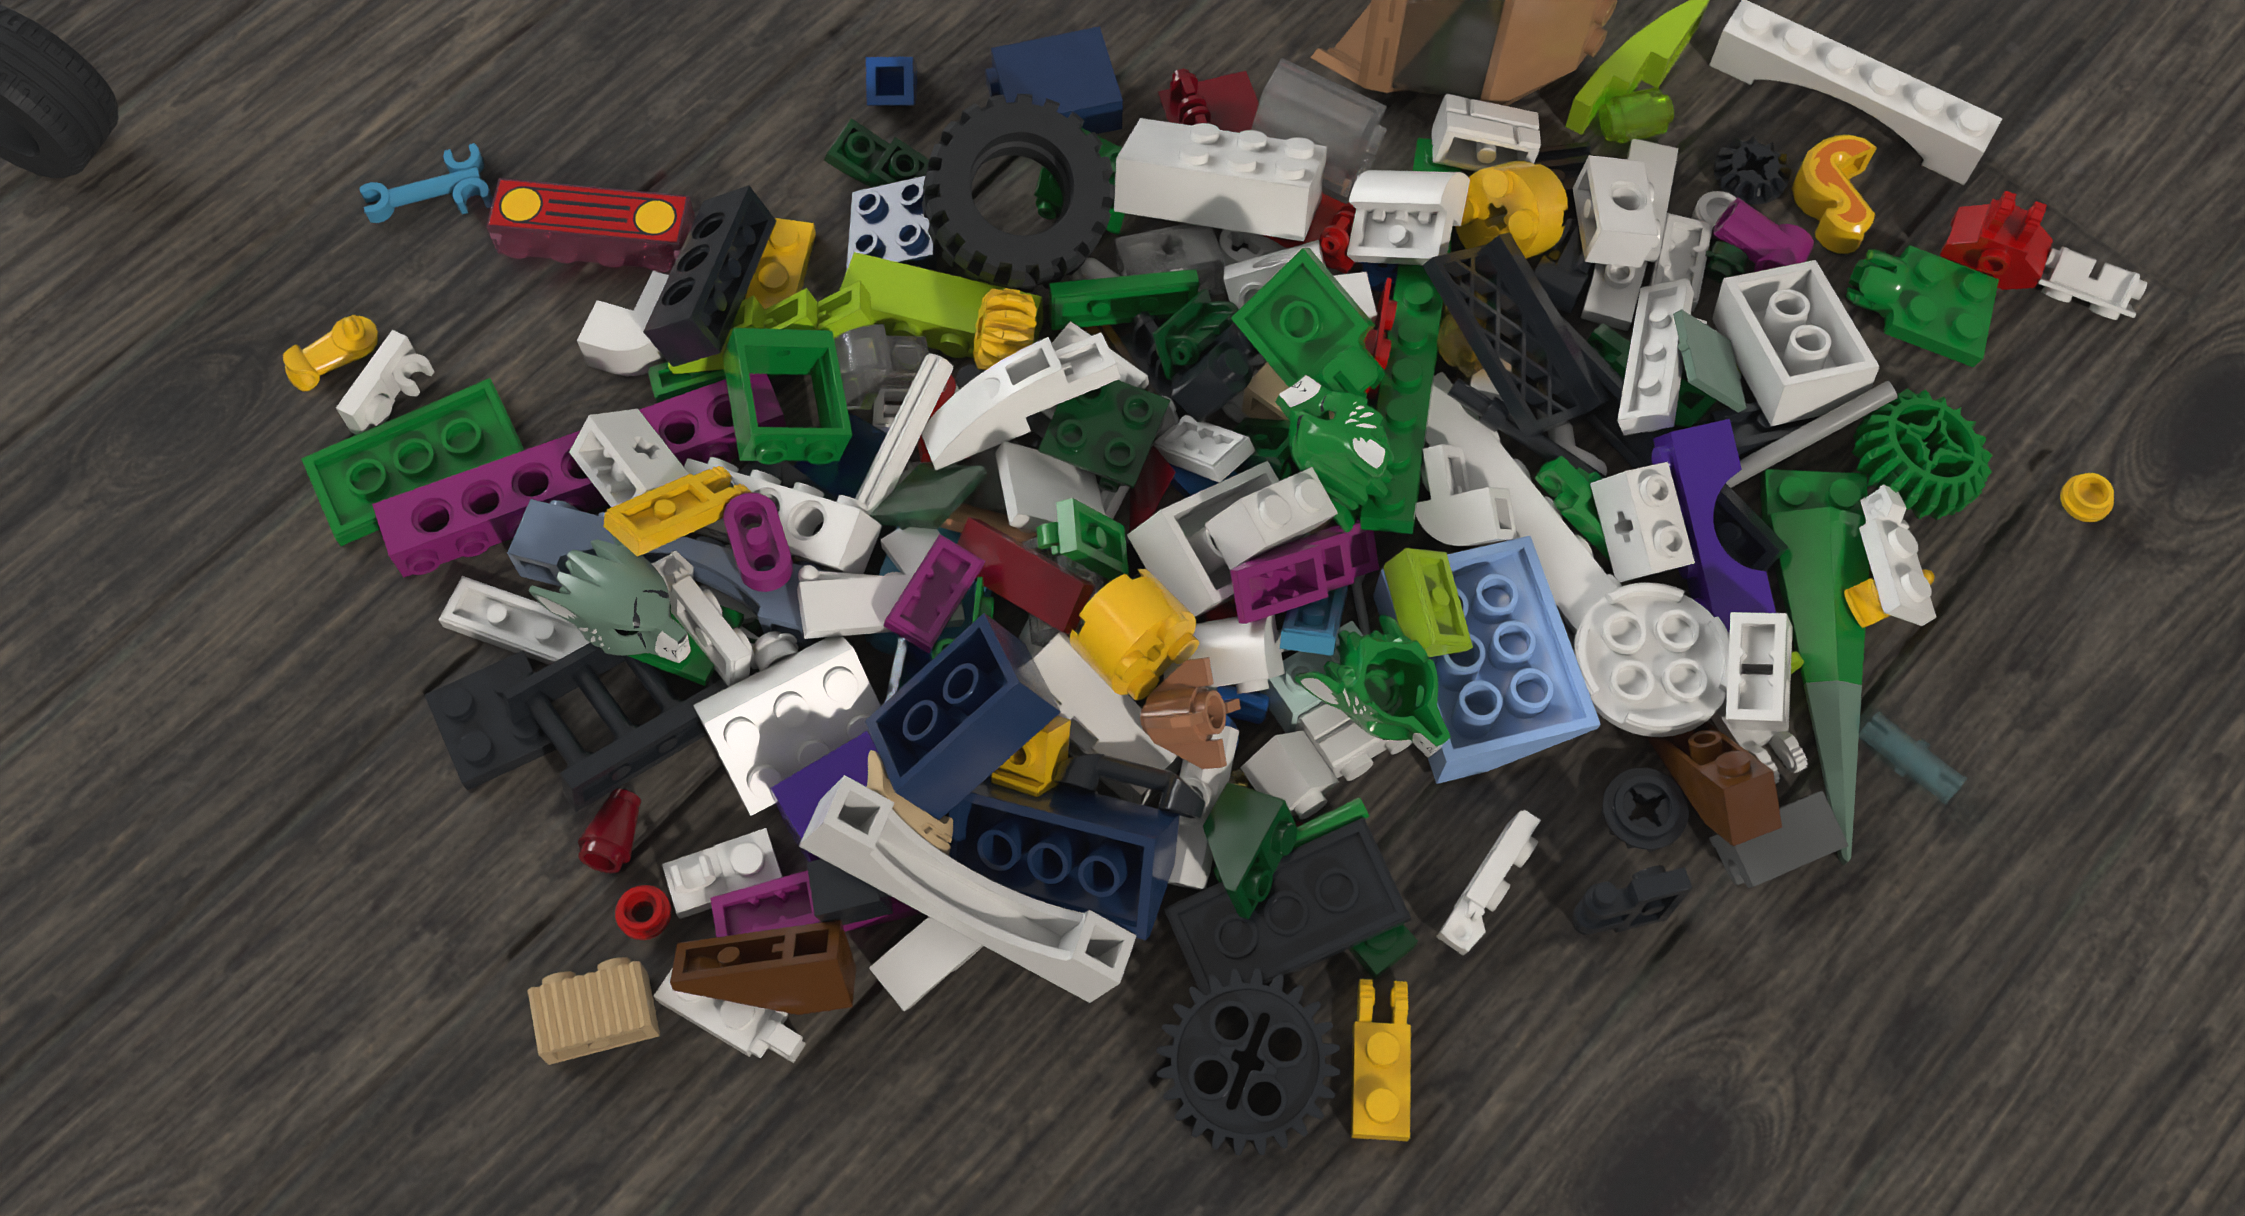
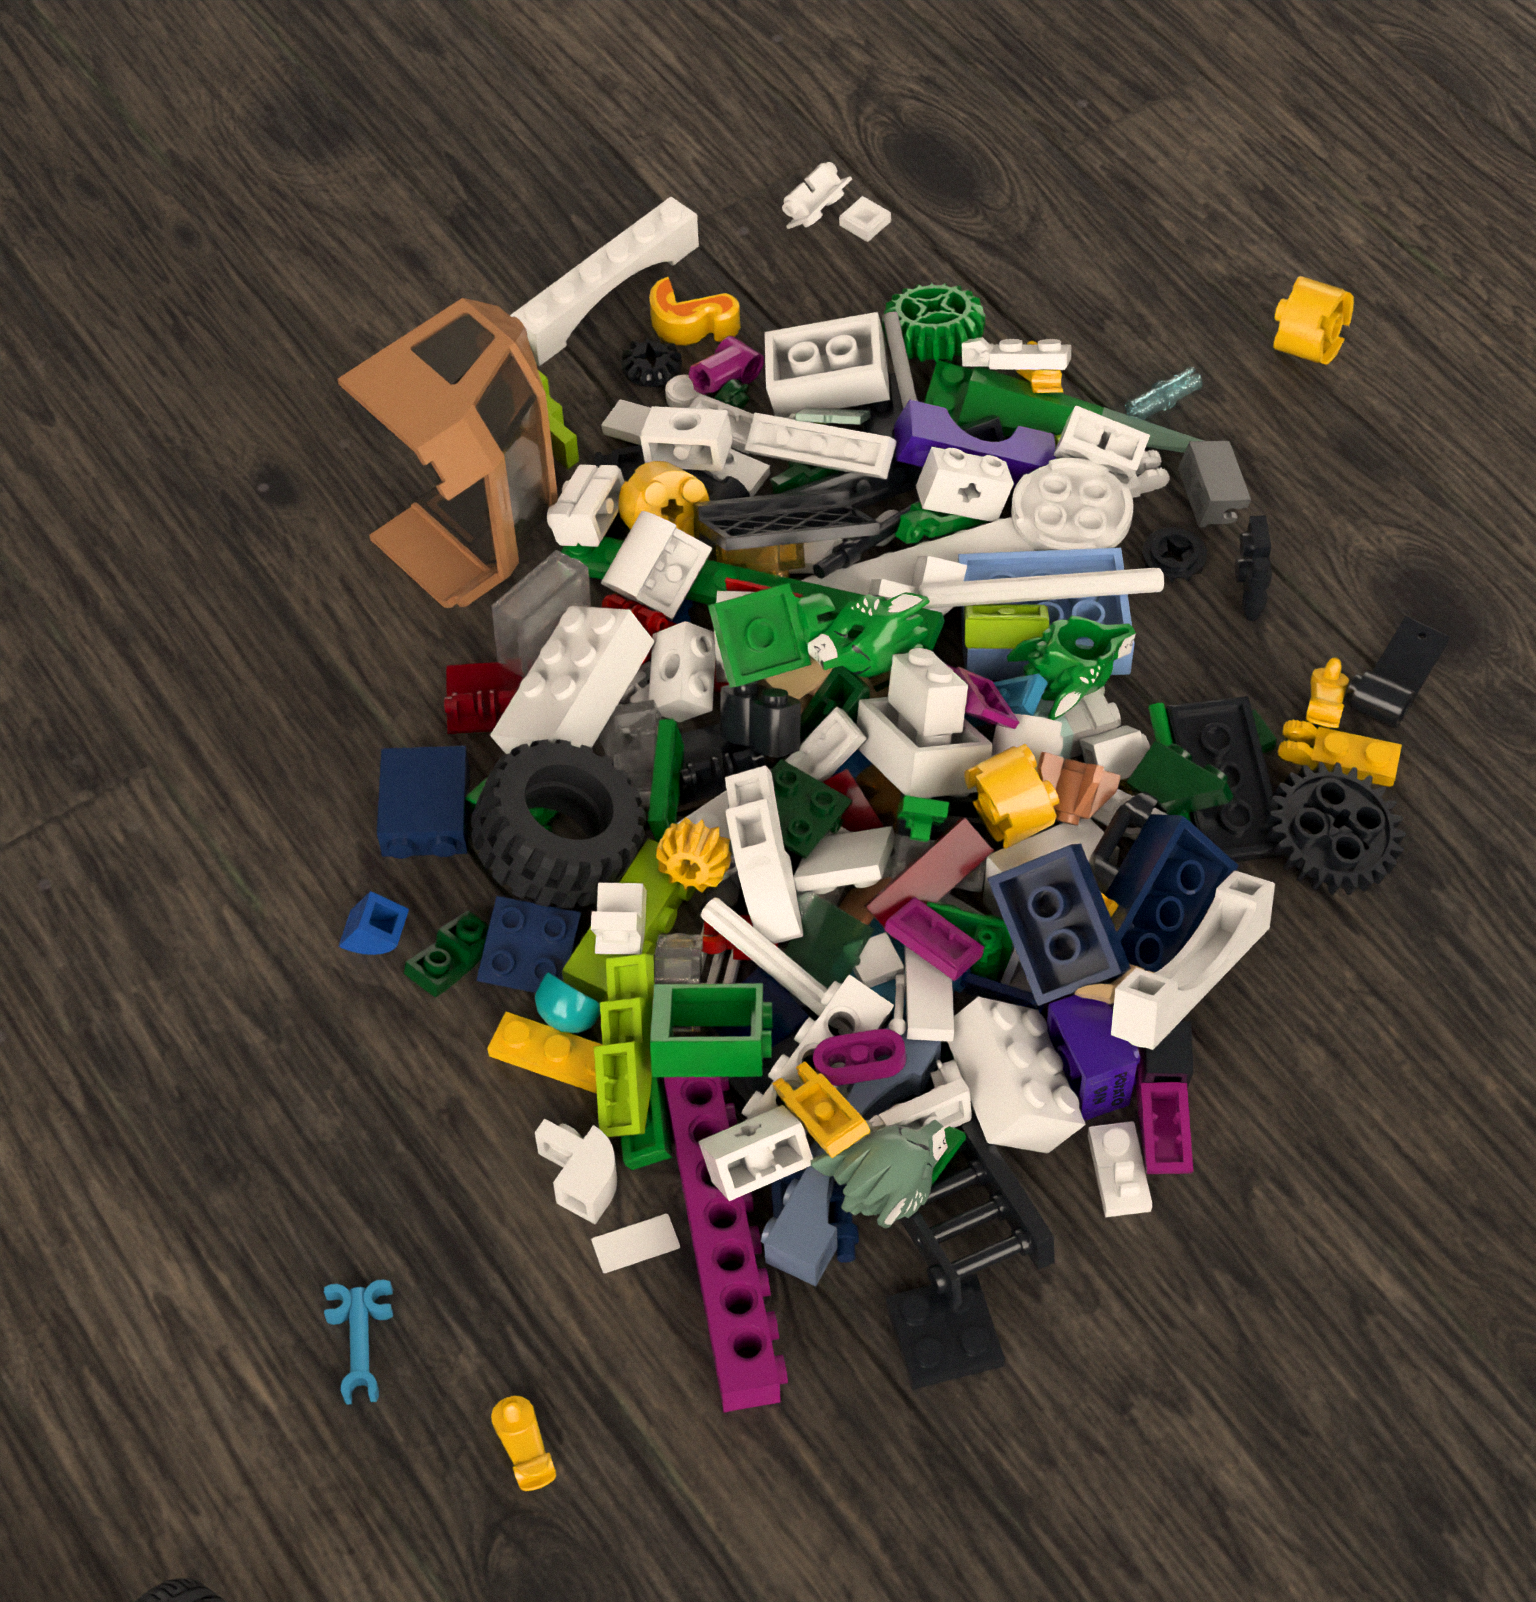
camera: 75 degrees left, 10 degrees down
green tile [301,378,524,546] -> none
white plate [336,330,434,435] -> none
white tile [439,576,590,665] -> none
brick [486,178,696,272] -> none
tan brick [528,957,660,1065] -> none
dark red cone [578,789,642,873] -> none
red plate [615,885,672,940] -> none
black brick [643,185,777,367] -> none
white hinge [654,969,806,1063] -> none
reddish brown slope [670,920,856,1015] -> none
white slope [869,917,983,1011] -> none
dark green hinge [1153,289,1239,379] -> none
white hinge [1436,809,1540,955] -> none
clear neon green brick [1599,87,1674,144] -> none
reddish brown slope [1646,721,1782,846] -> none
green plate [1846,245,1999,368] -> none
red hinge [1940,191,2053,290] -> none
yellow plate [2060,473,2114,522] -> none
none -> teal hair [535,972,600,1033]
none -> white brick [591,883,647,955]
none -> white sticker [591,1214,680,1273]
none -> white tile [839,196,891,242]
none -> white axle [918,568,1164,609]
none -> yellow brick [1273,276,1354,365]
none -> yellow piece [1305,658,1349,728]
none -> black door [1346,616,1450,728]

